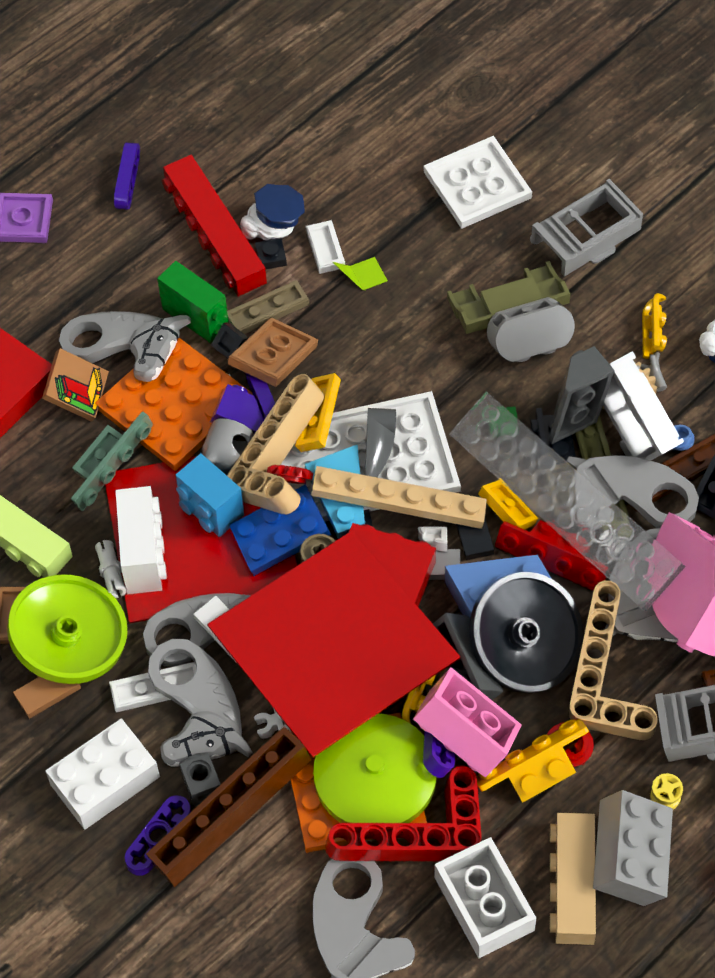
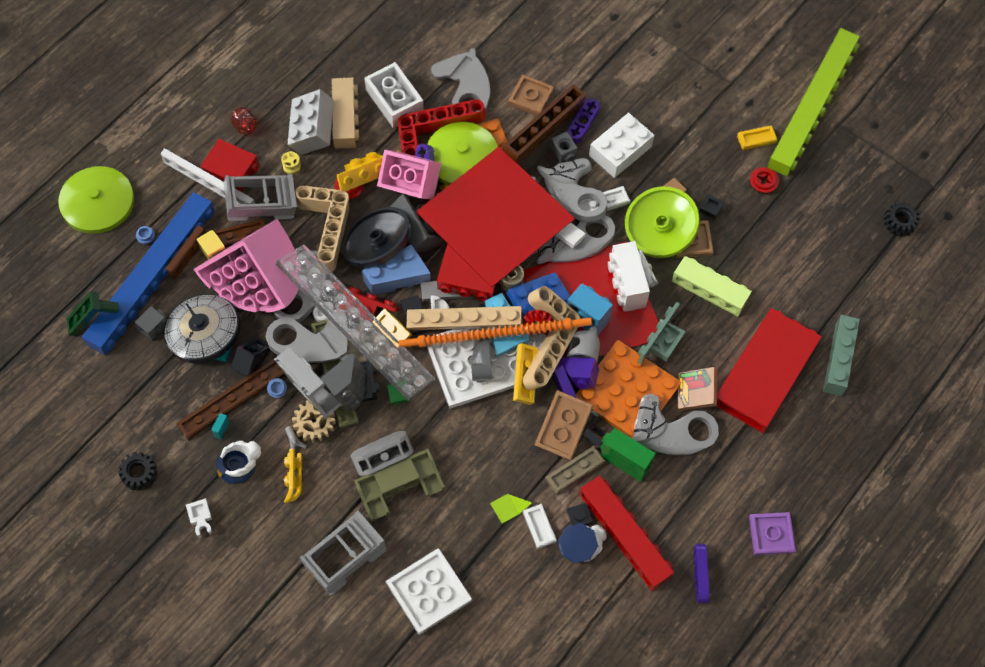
camera: 170 degrees right, 5 degrees up
none -> orange hose [399,318,592,348]
none -> medium nougat tile [508,75,555,116]

